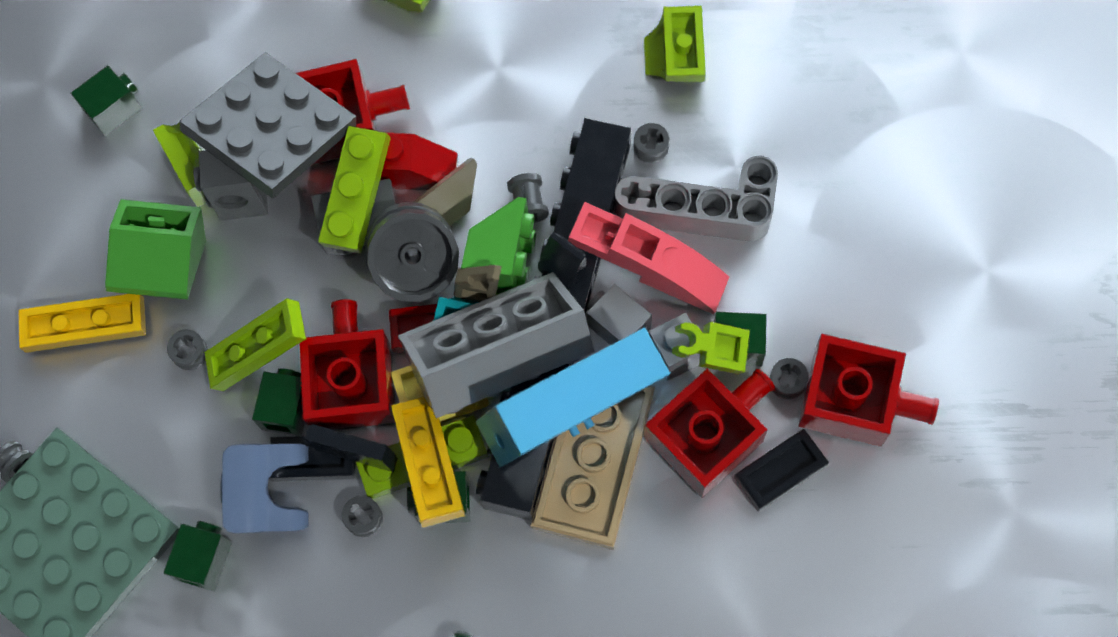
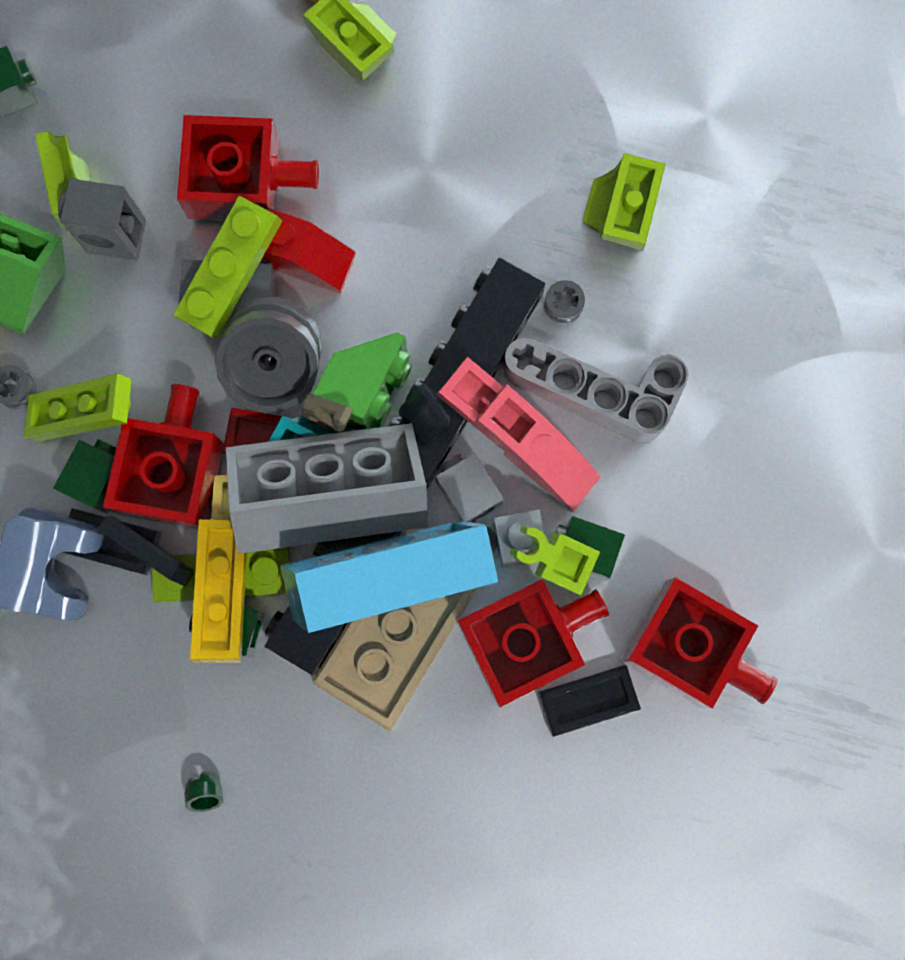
camera: 10 degrees right, 10 degrees up
plate [179,52,356,199] -> none
dark grey bush [342,496,383,537] -> none
dark tan tile [413,158,477,226] -> none
dark grey bush [507,173,549,223] -> none
dark grey bush [769,358,808,399] -> none

